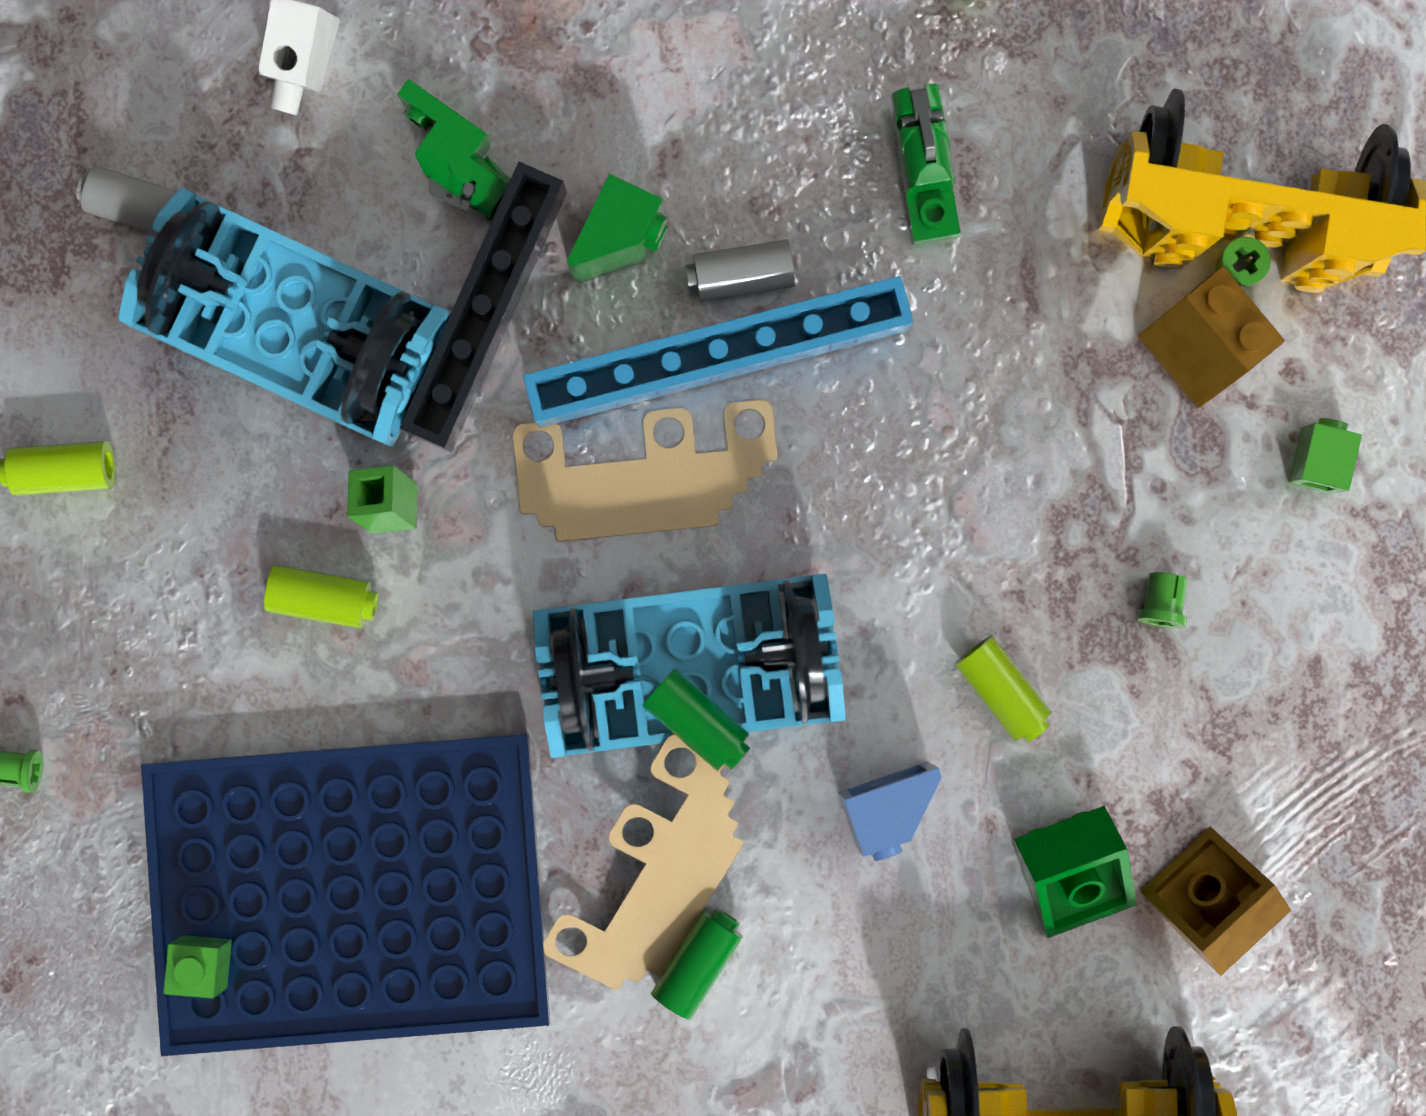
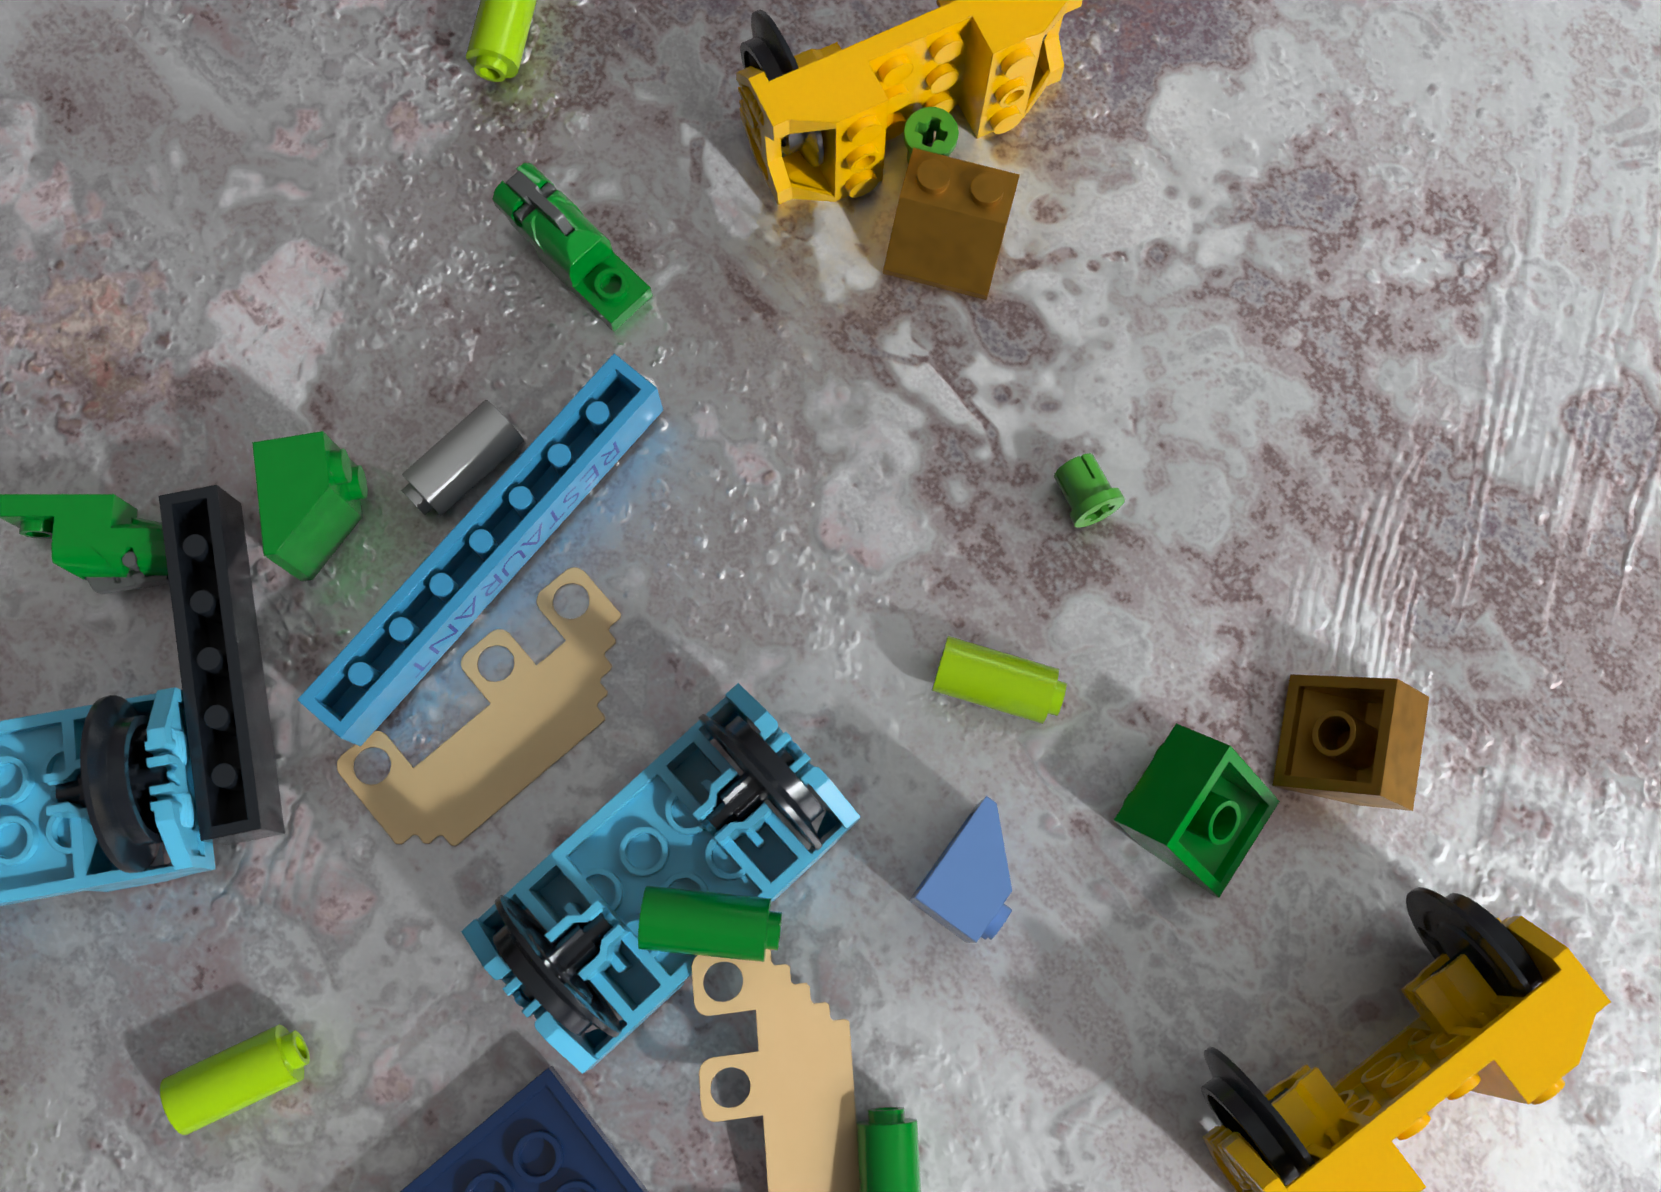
camera: 30 degrees left, 10 degrees down
bright green brick [347,465,417,534] -> none
bright green brick [1288,418,1362,494] -> none

